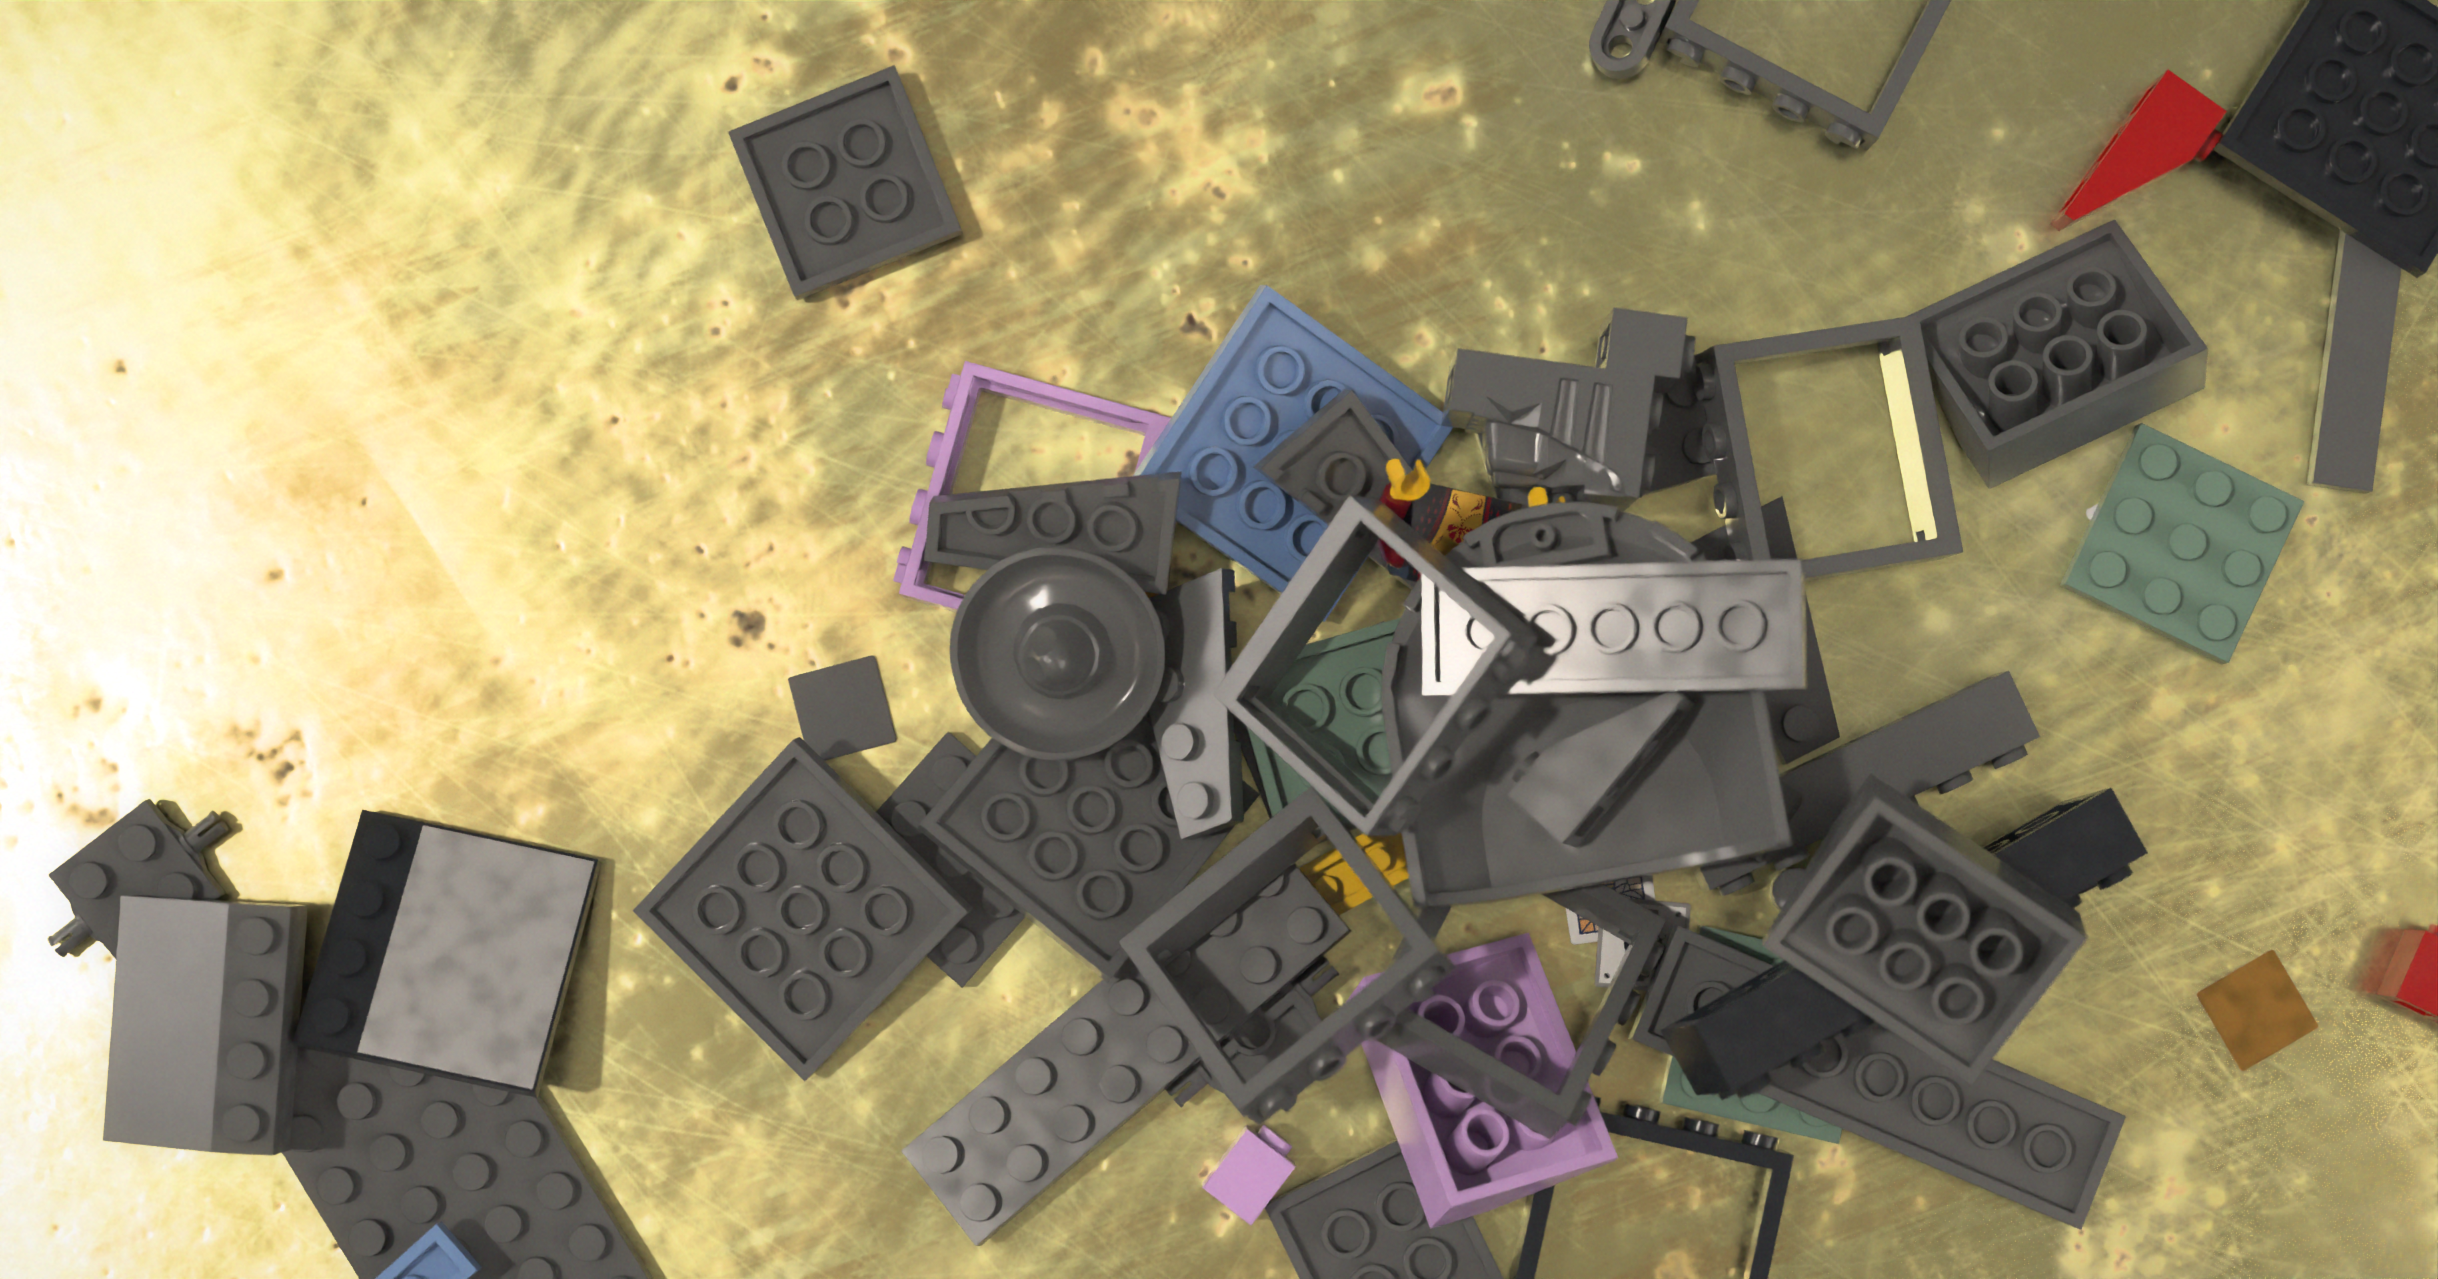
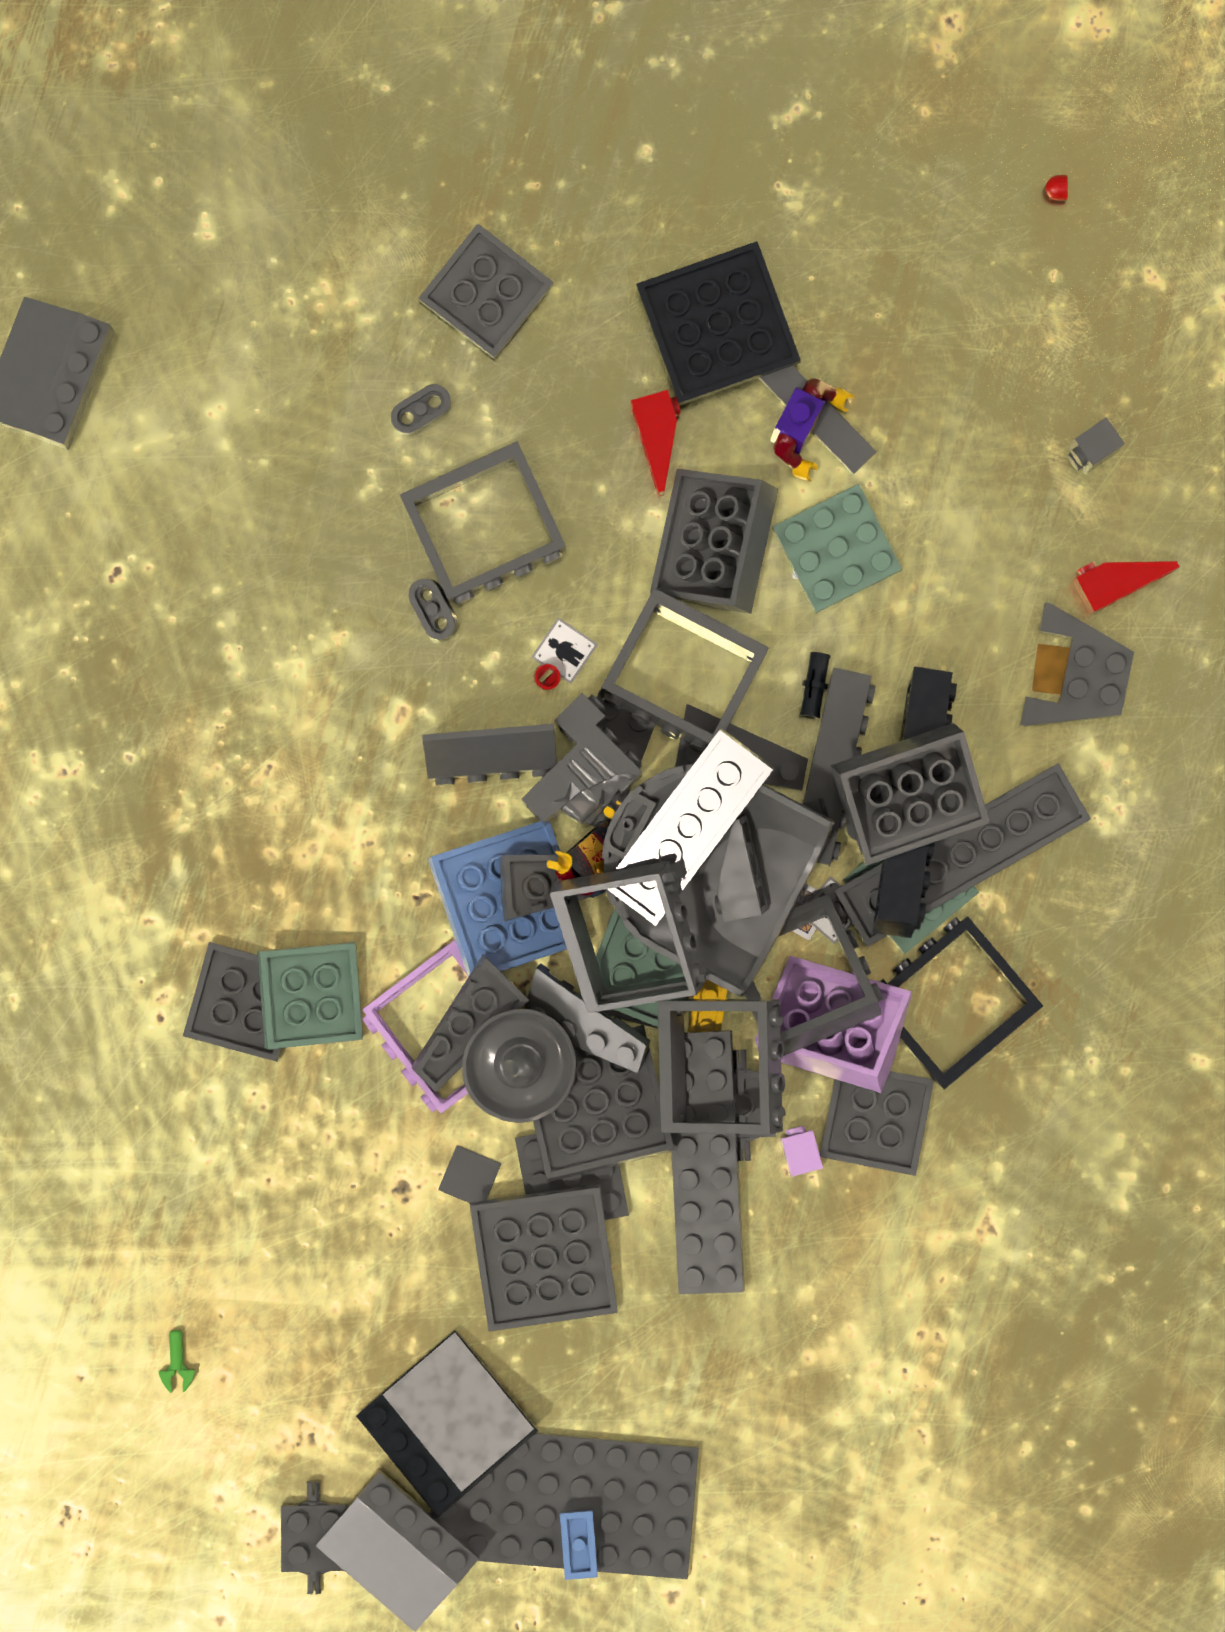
camera: 55 degrees left, 0 degrees up
none -> bright green bar [158,1330,196,1393]
none -> sand green plate [257,942,363,1049]
none -> dark grey slope [422,723,557,786]
none -> sticker [532,618,598,684]
none -> red hinge [533,663,560,690]
none -> torso [770,379,855,482]
none -> black pin [799,652,831,719]
none -> dark grey wing [1019,602,1134,727]

